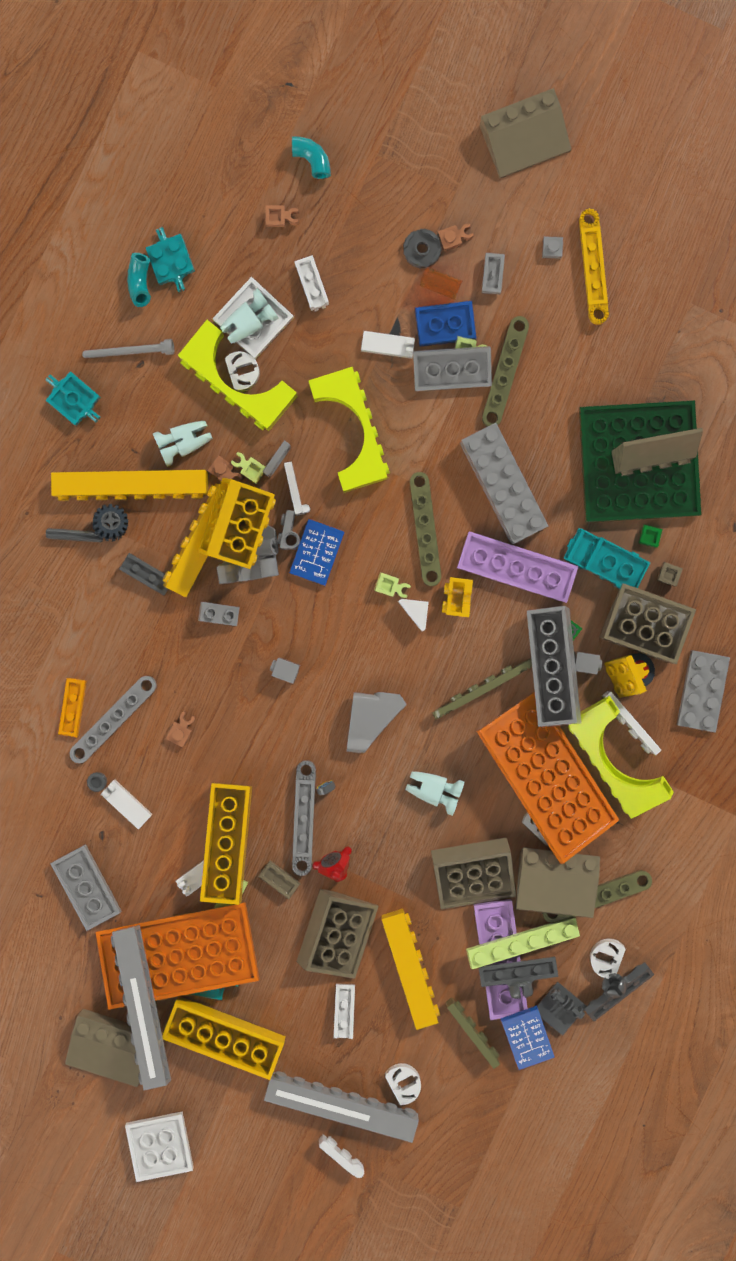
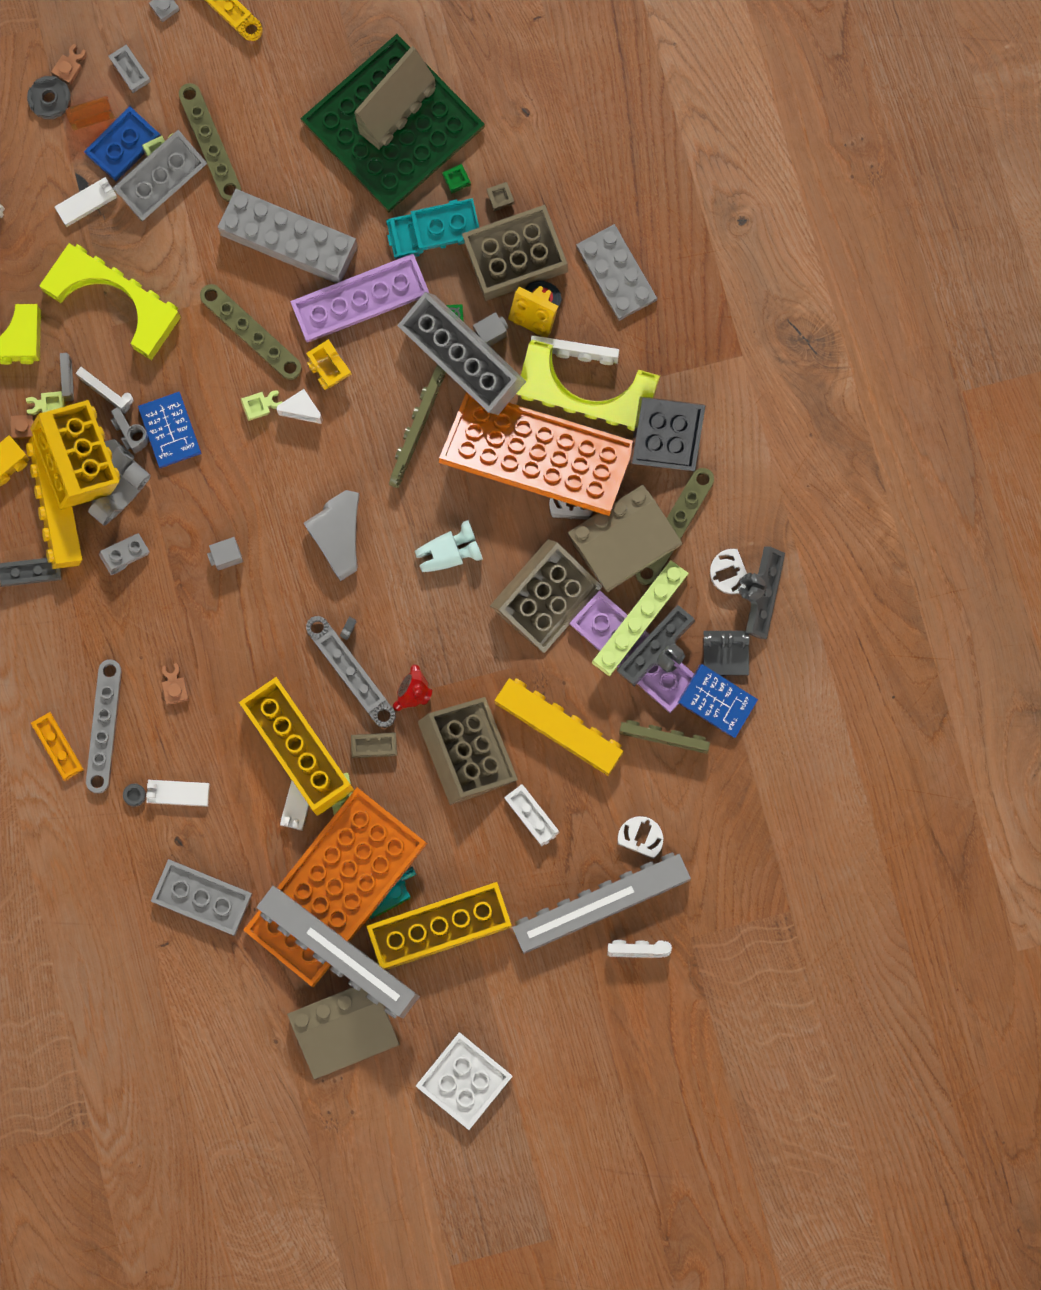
camera: 35 degrees left, 10 degrees down
none -> plate [629,396,706,471]

